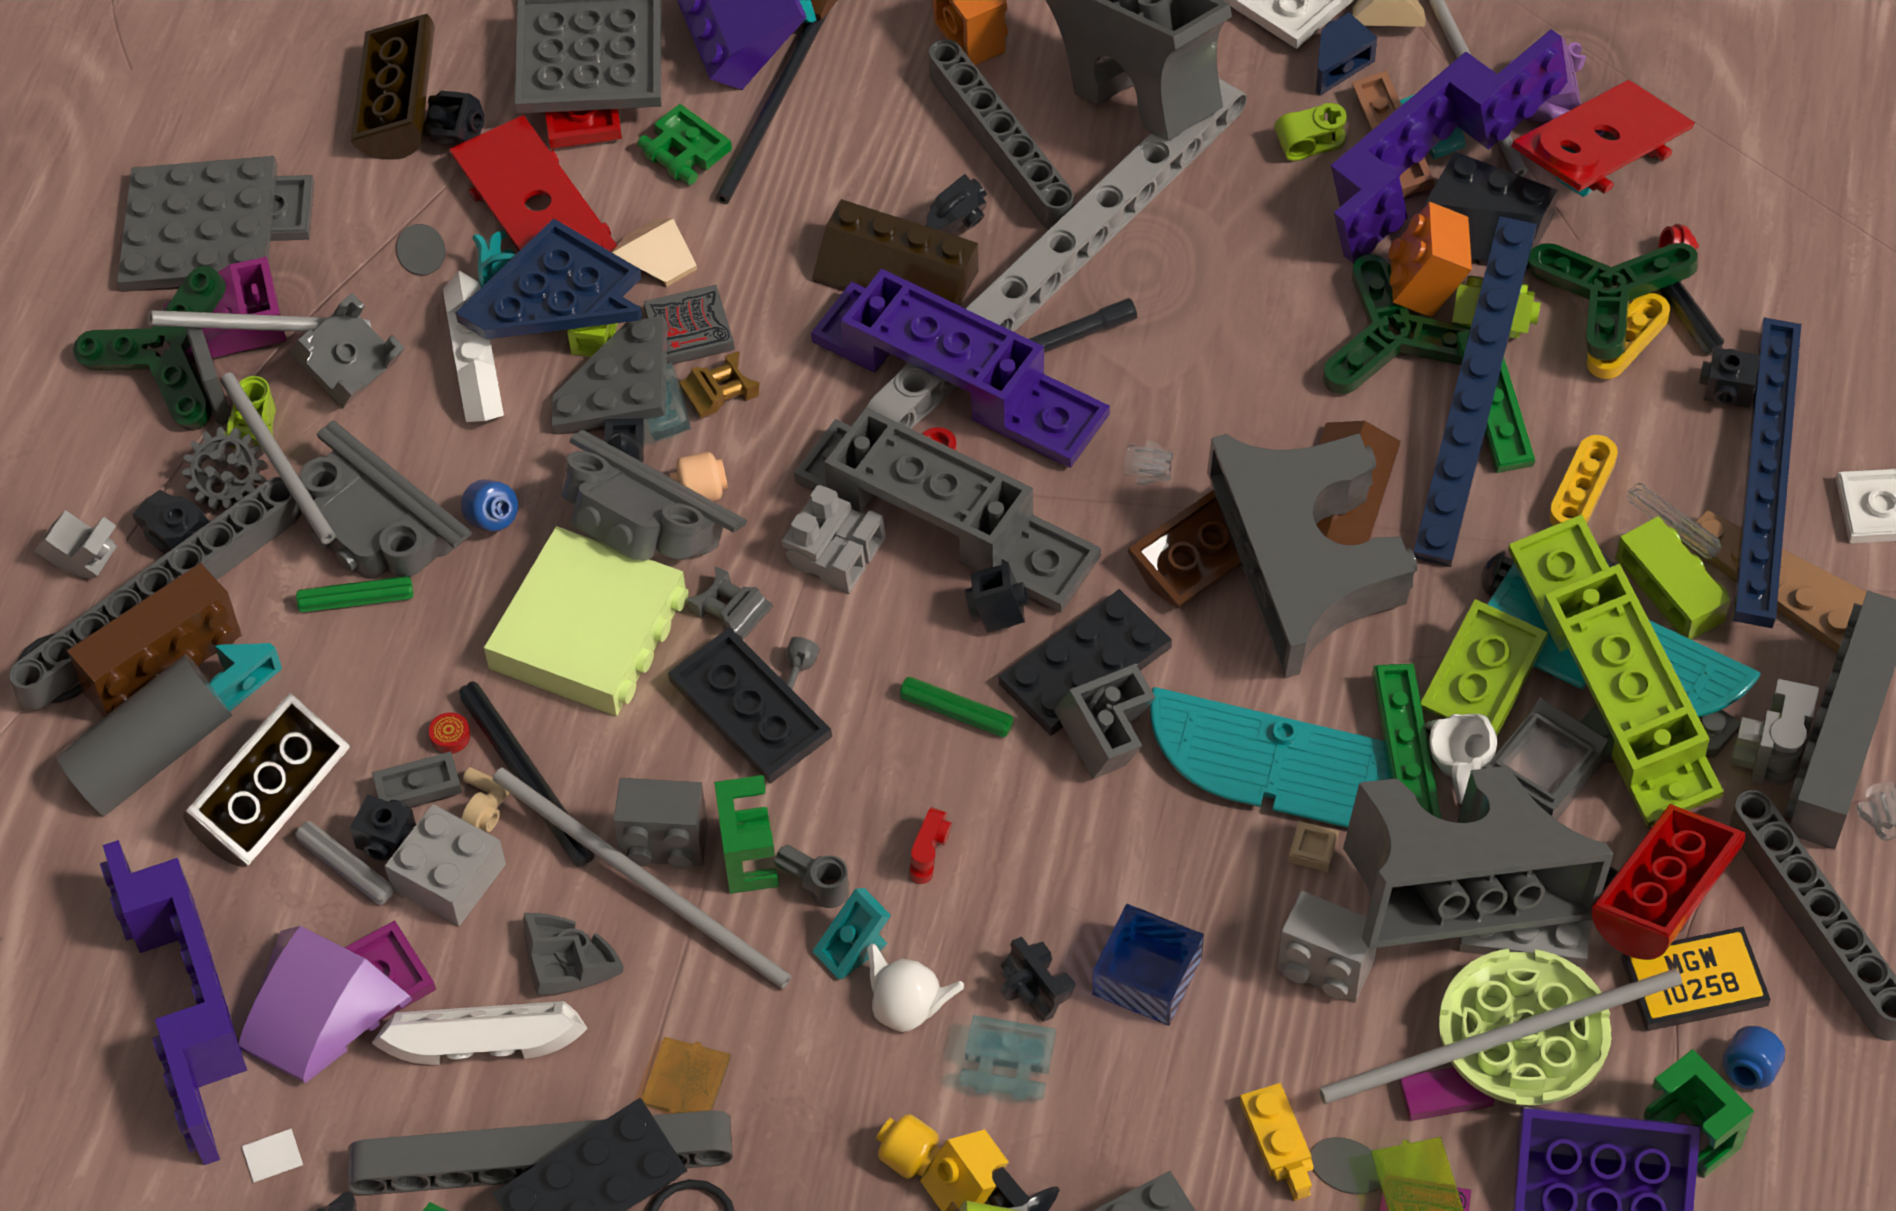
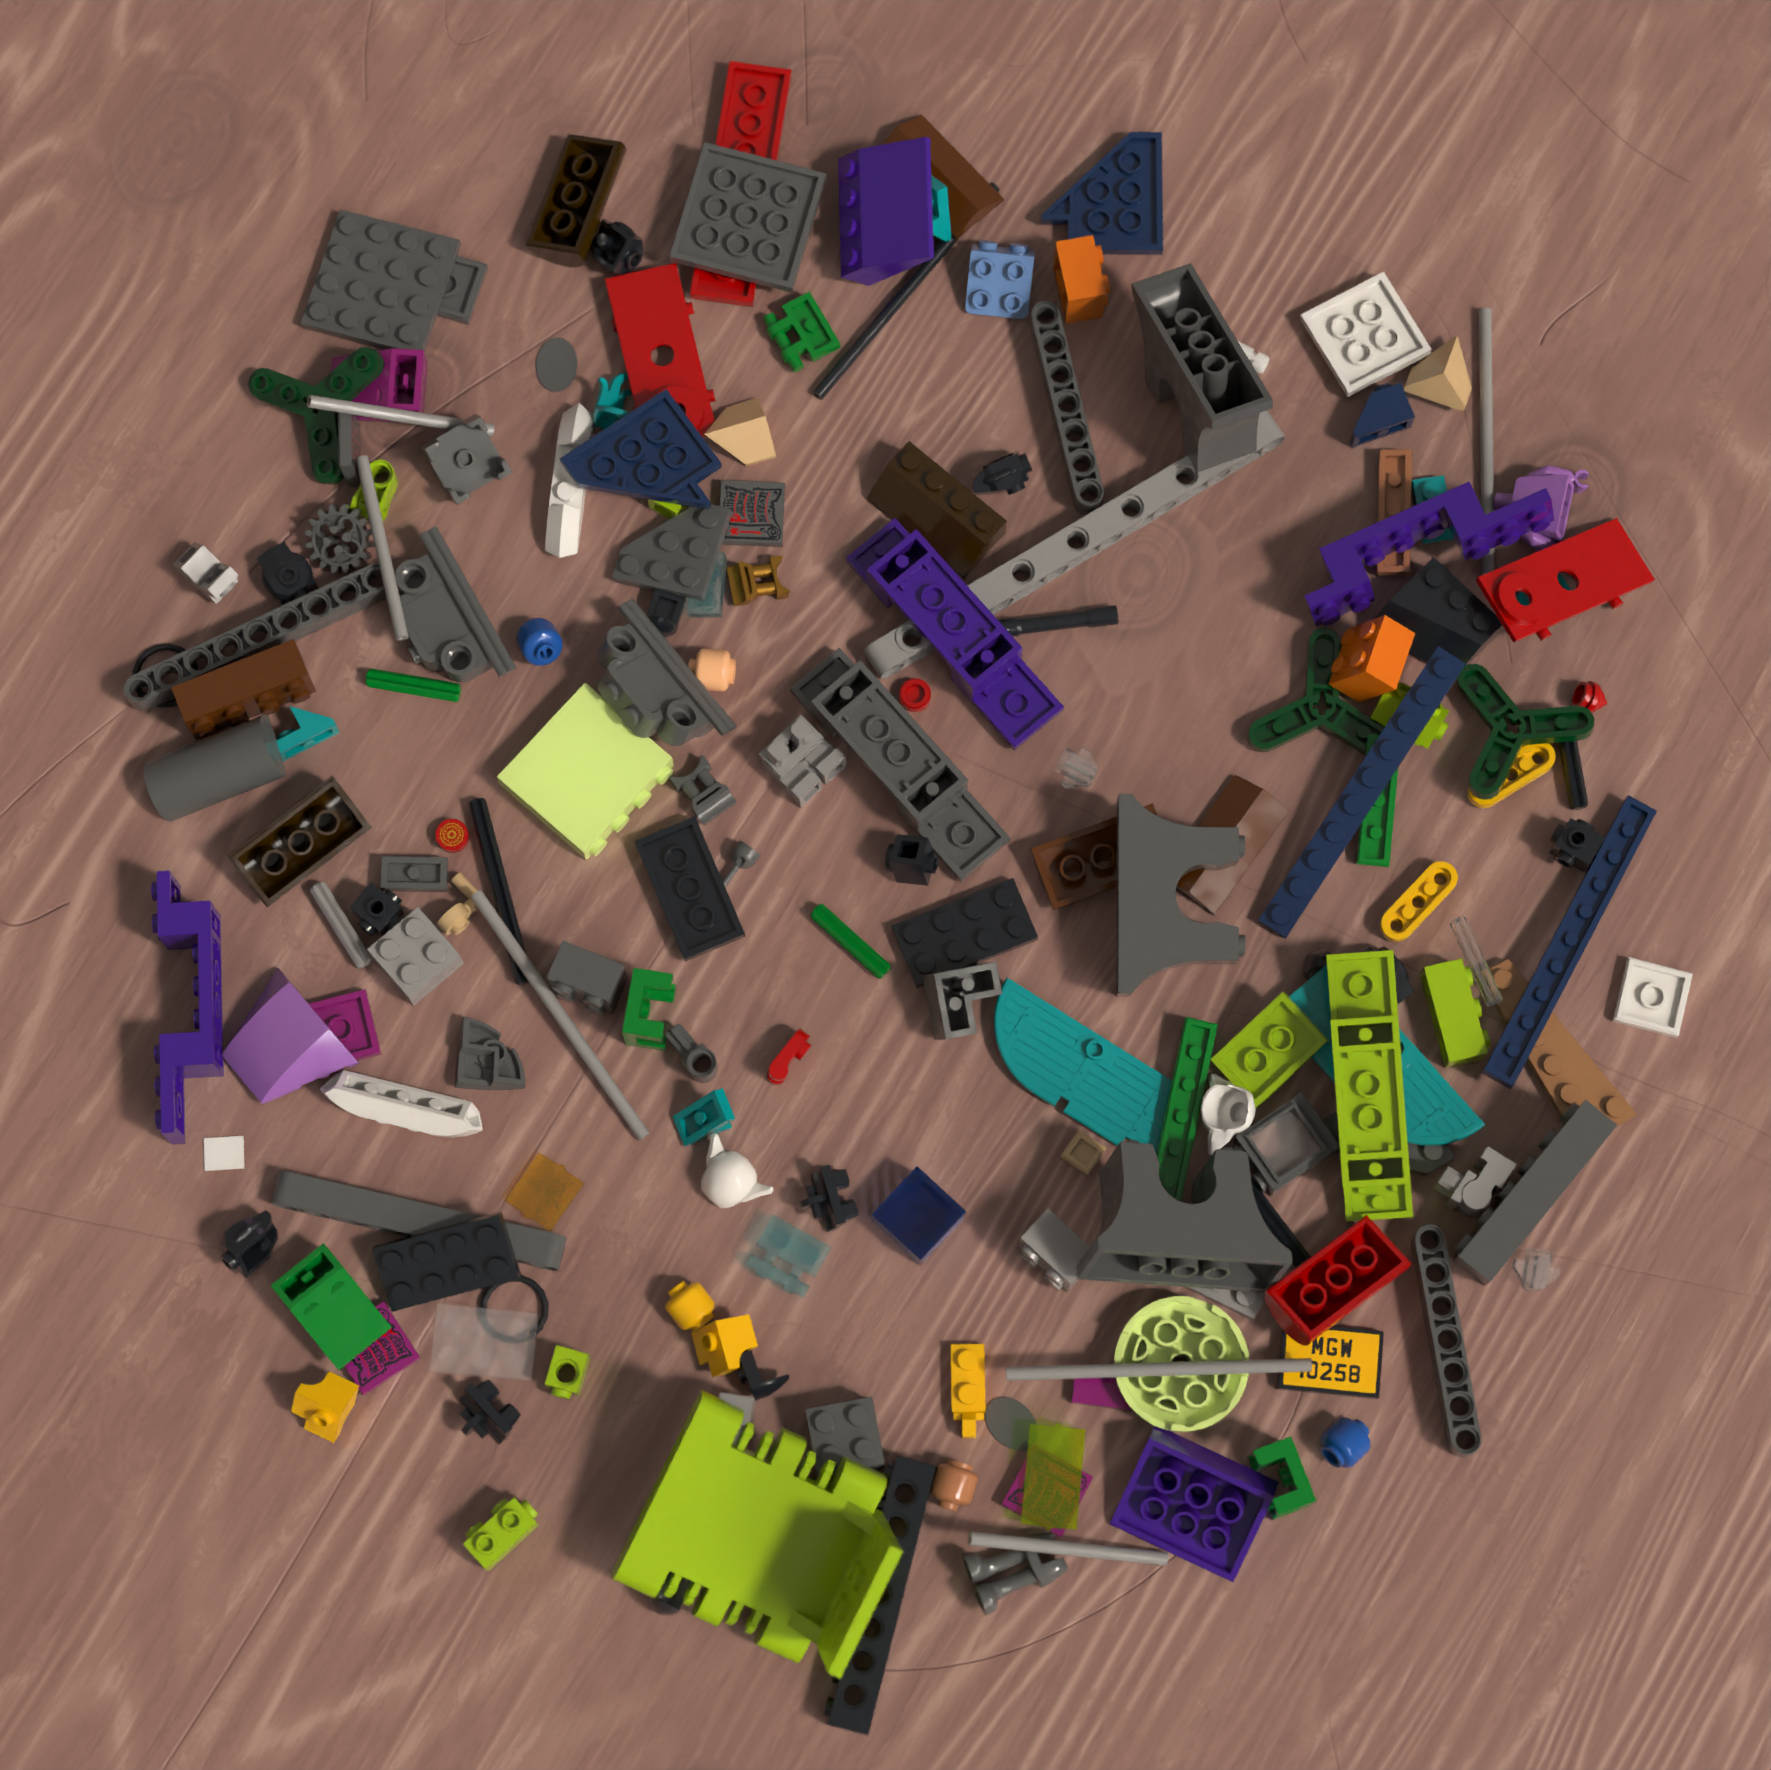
camera: 15 degrees right, 20 degrees up
lime piece [1274,103,1347,161] -> none
none -> medium blue bracket [965,240,1035,319]

